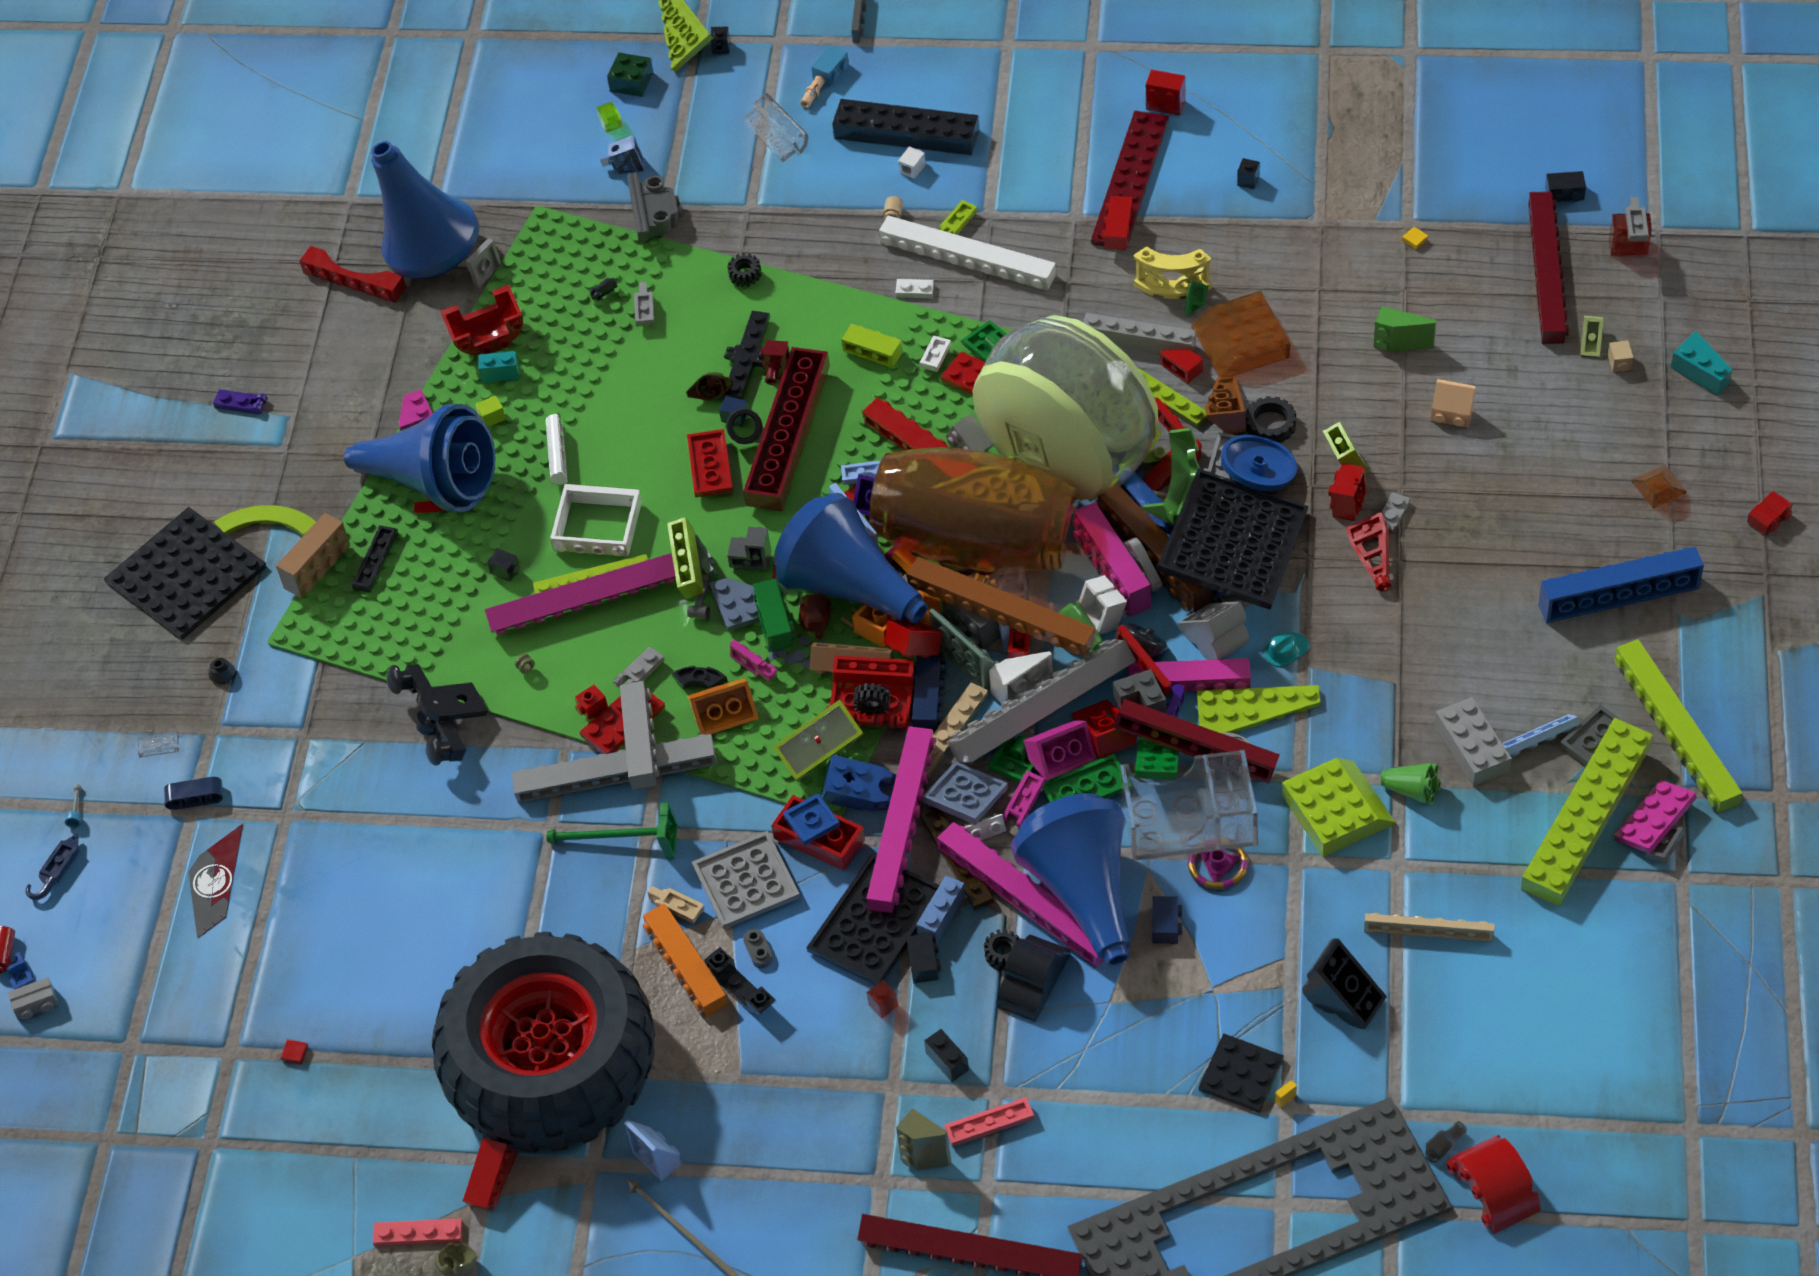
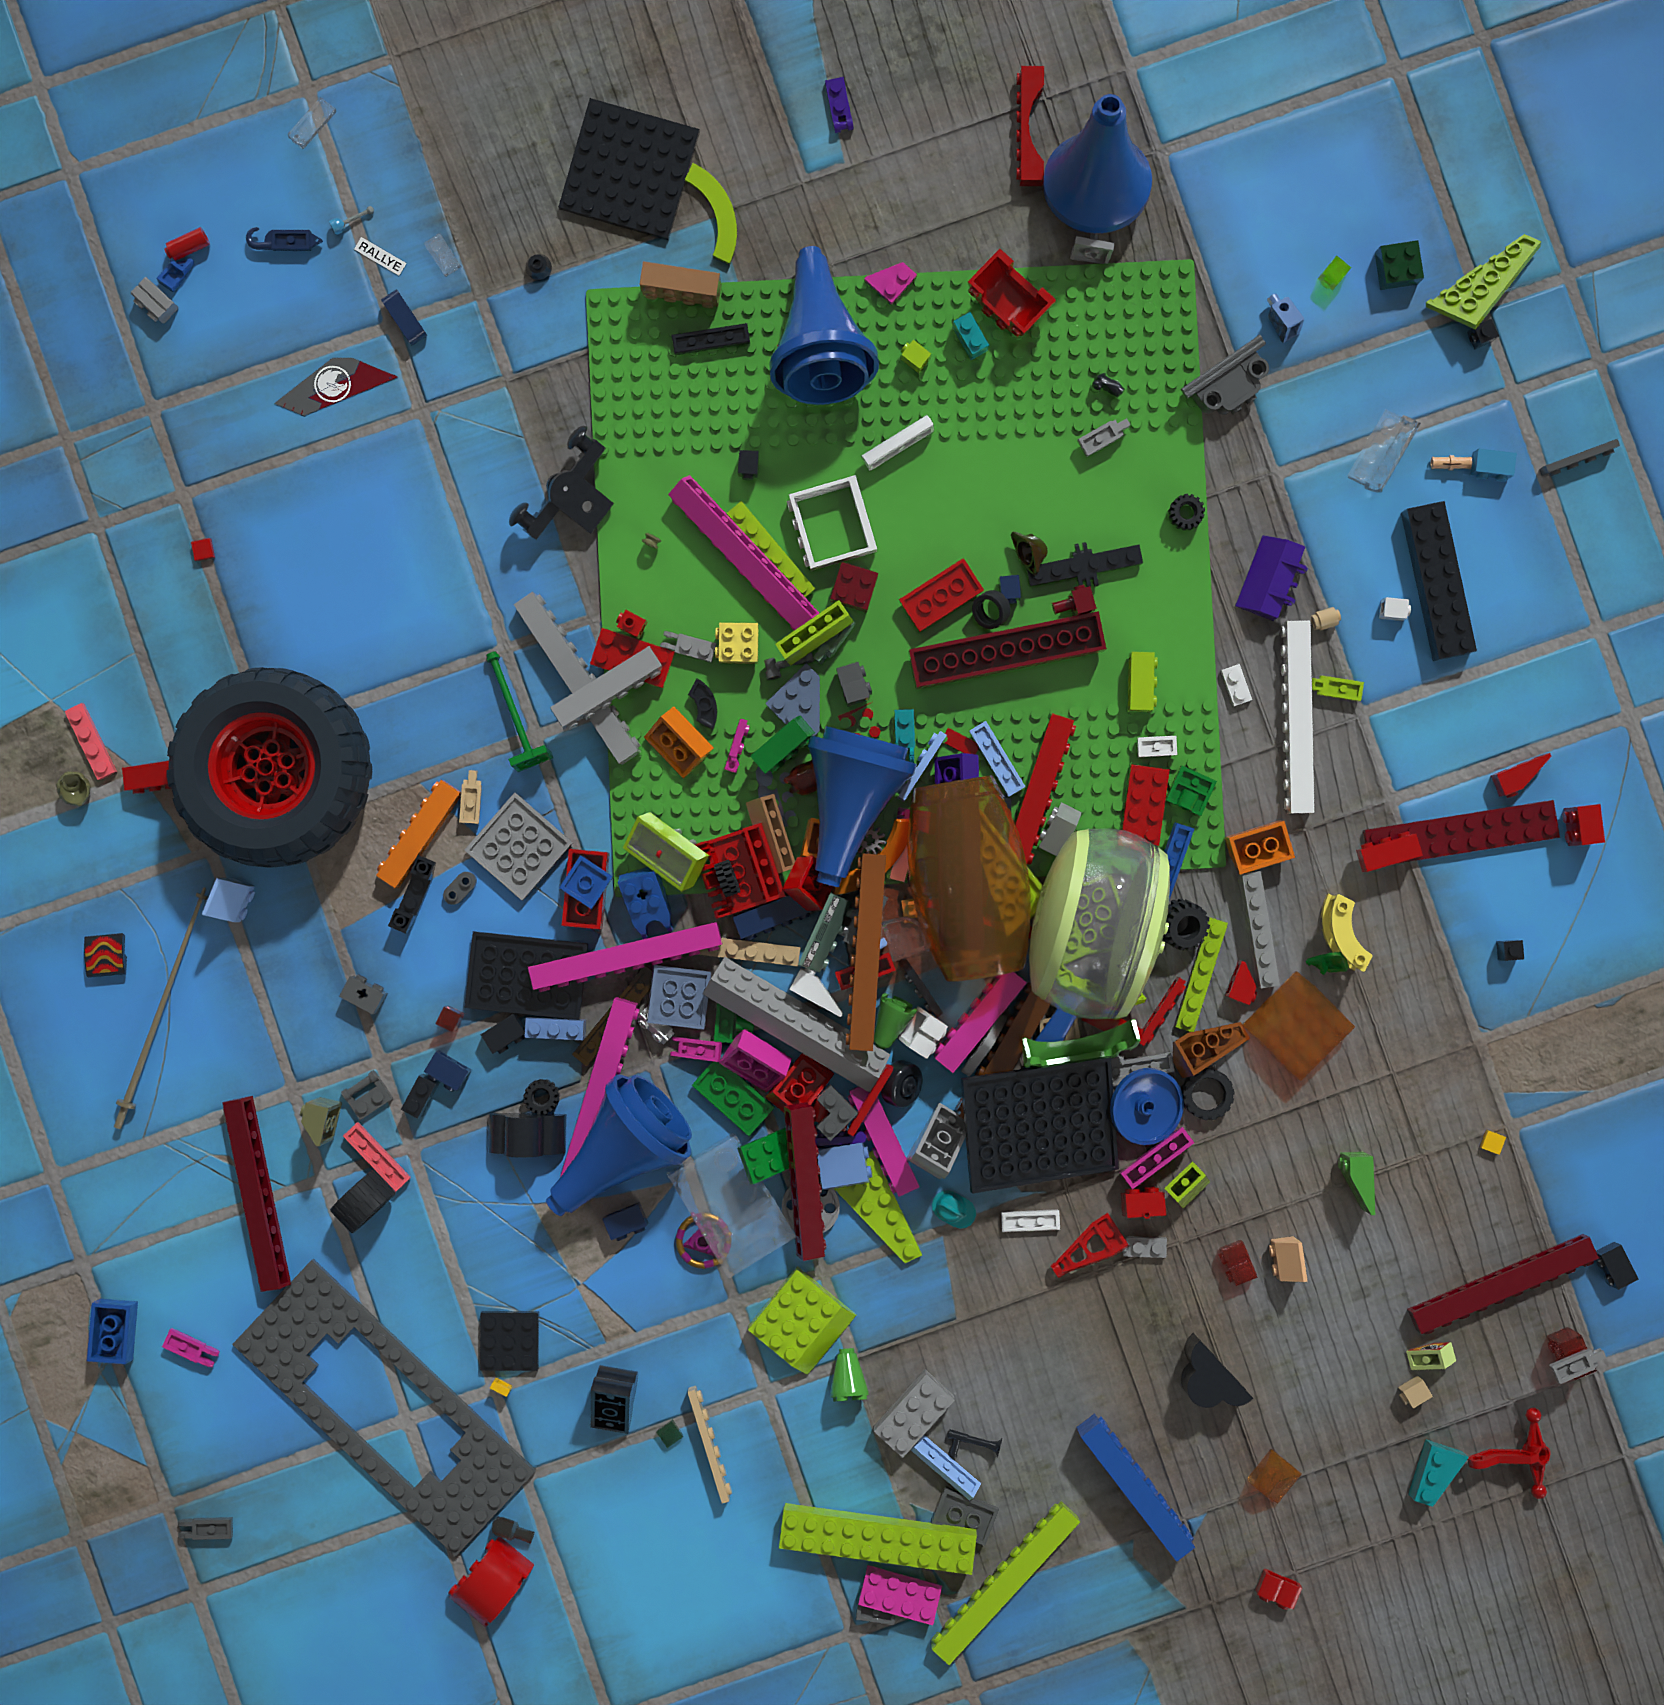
camera: 60 degrees right, 35 degrees up
none -> black tyre [330,1170,395,1233]
none -> dark grey brick [339,974,388,1015]
none -> dark grey plate [341,1070,393,1120]
none -> white sticker [354,237,407,275]
none -> dark blue brick [424,1050,472,1092]
none -> clear green plate [656,1419,683,1448]
none -> light yellow brick [715,623,759,664]
none -> medium blue brick [818,1143,872,1190]
none -> dark red brick [830,562,879,613]
none -> black wing [899,957,943,1017]
none -> black piece [947,1429,1002,1458]
none -> white tile [1001,1210,1060,1232]
none -> dark pink brick [1119,1127,1194,1189]
none -> black brick [1181,1333,1253,1408]
none -> clear red brick [1218,1240,1258,1286]
none -> orange slope [1224,820,1295,875]
none -> dark purple piece [1235,535,1308,621]
none -> red piece [1468,1408,1550,1499]
none -> red slope [1491,753,1552,798]

